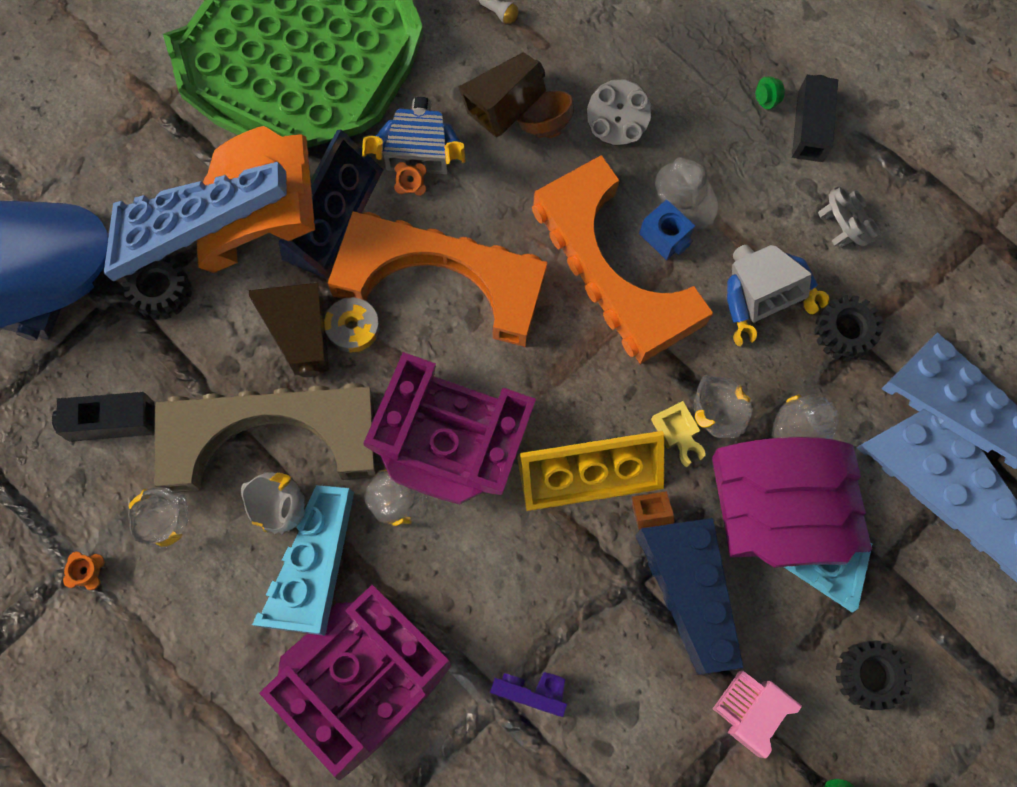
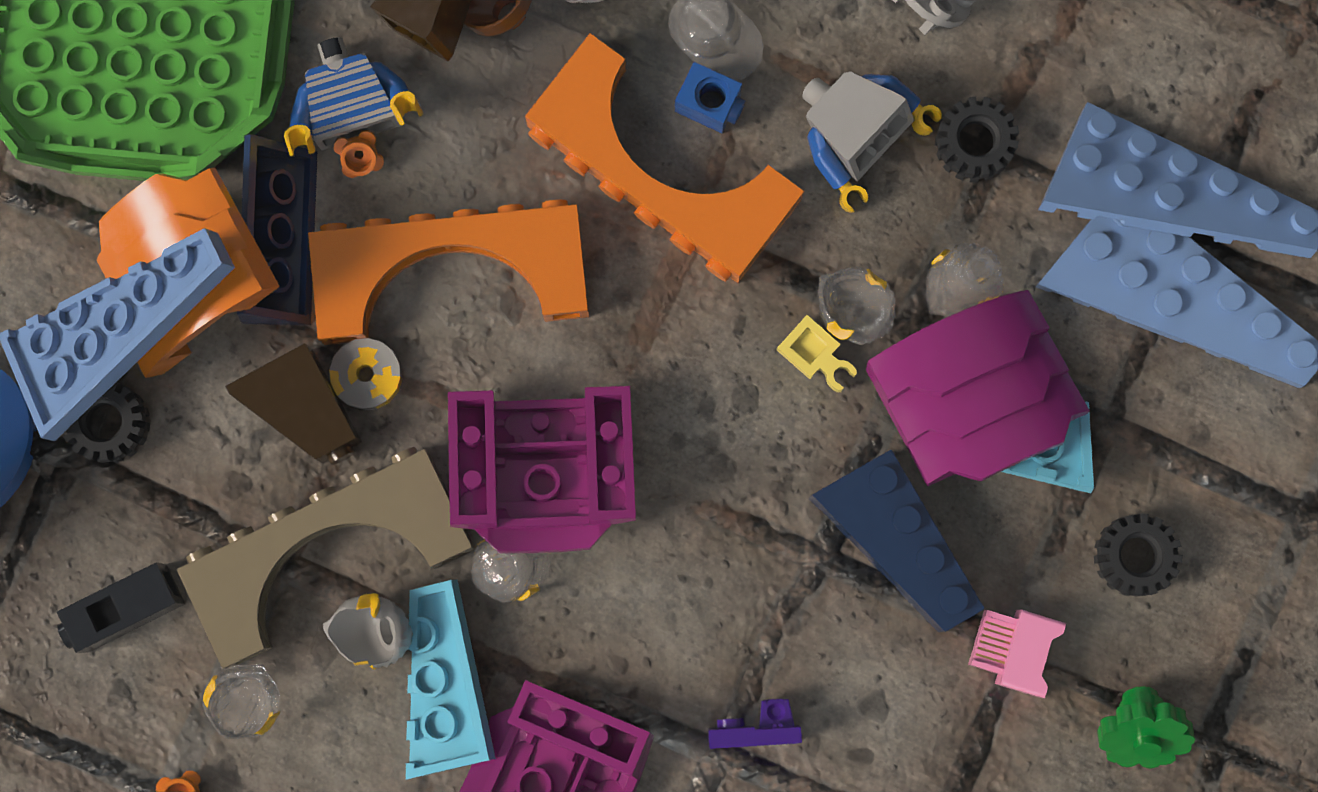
camera: 15 degrees left, 10 degrees up
yellow slope [517,431,664,511] -> none
dark orange plate [632,491,674,530] -> none

